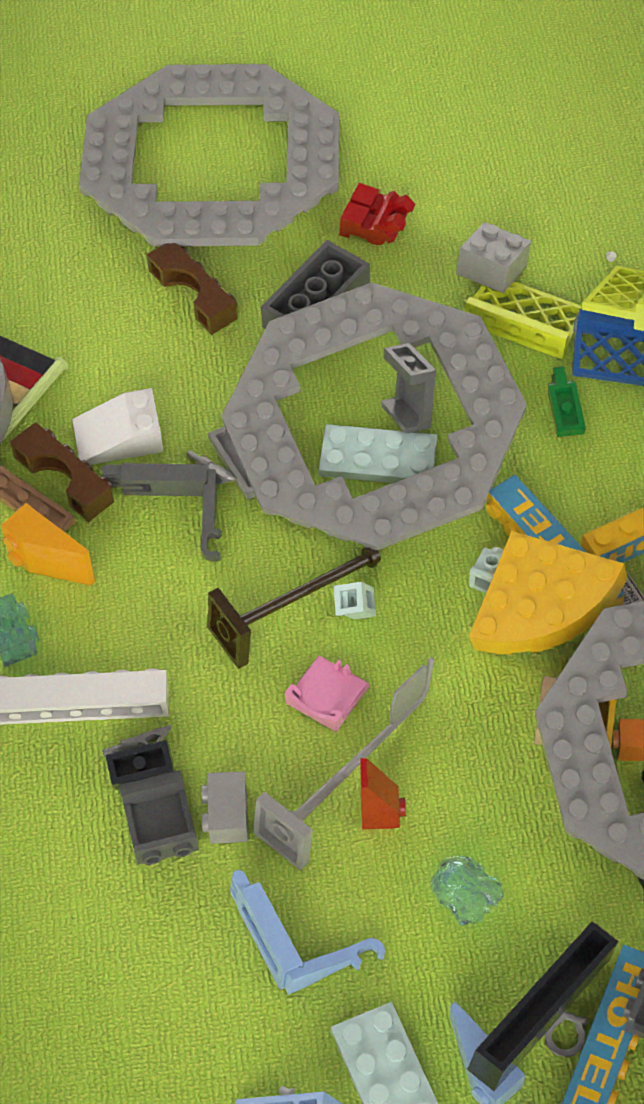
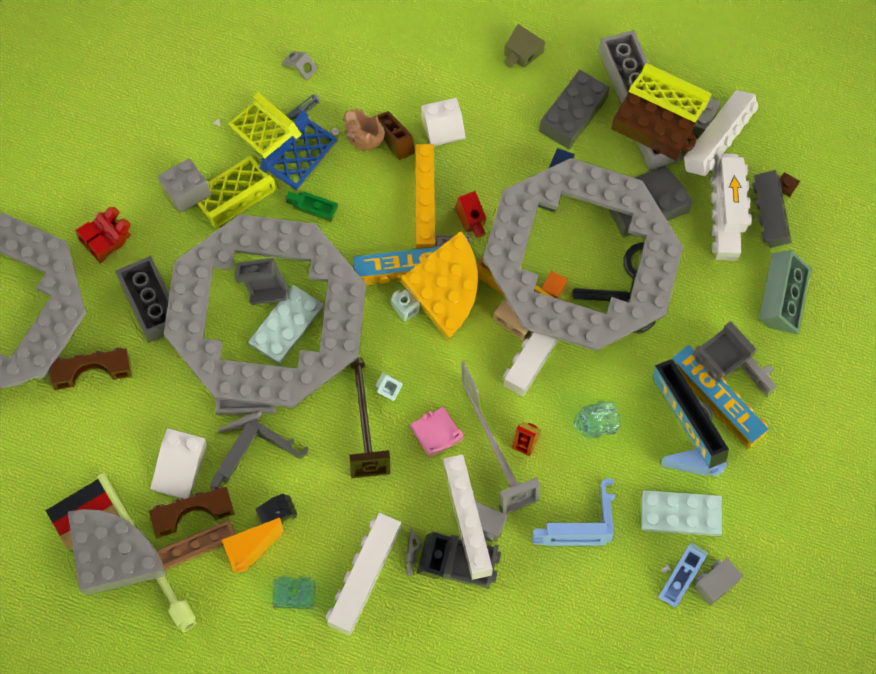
camera: 70 degrees left, 10 degrees up
none -> black hand [256,493,297,525]
none -> white brick [443,454,493,580]
none -> white brick [503,331,558,397]

